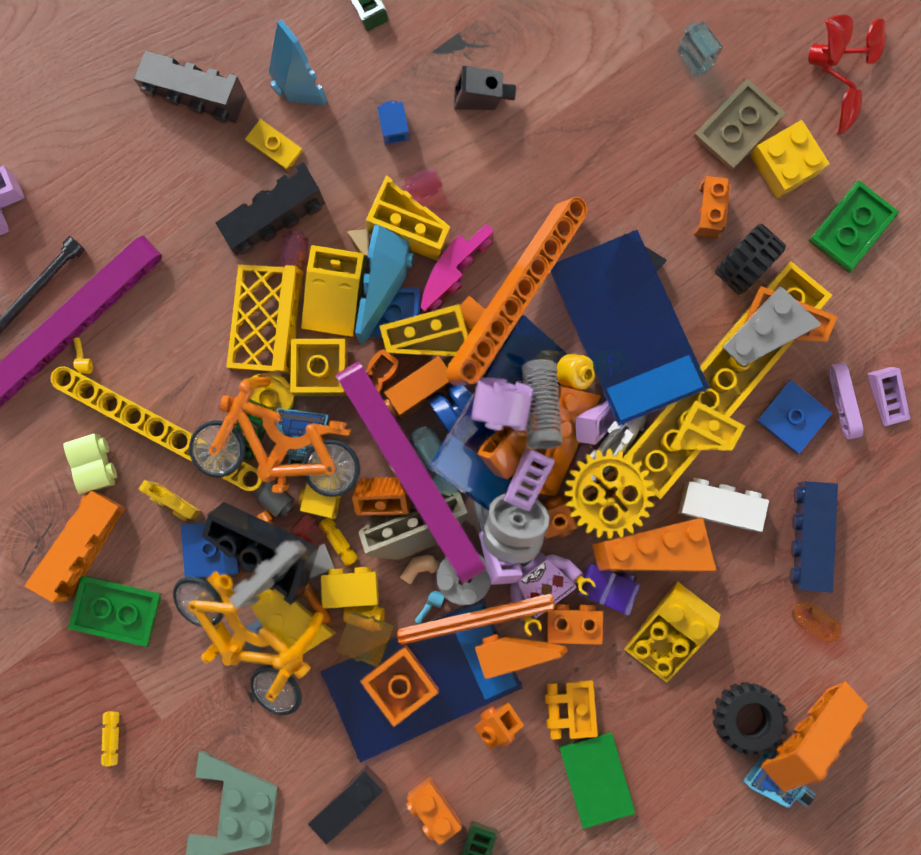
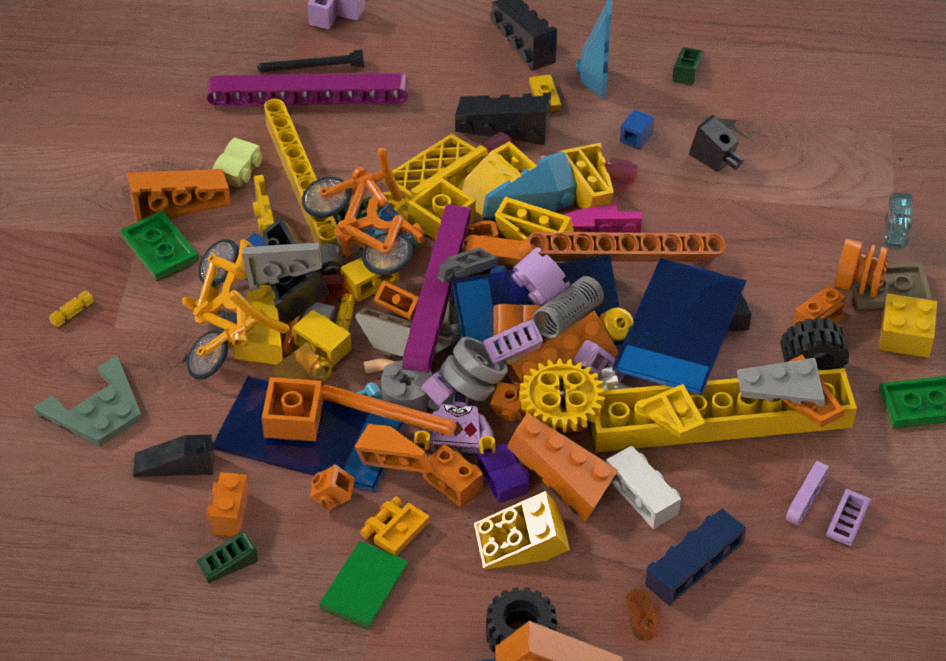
camera: 40 degrees right, 35 degrees down
yellow hand [74,338,93,374] -> none
blue plate [756,380,832,454] -> none
none -> dark grey hinge [437,247,498,283]
none -> orange wheel [834,238,889,299]

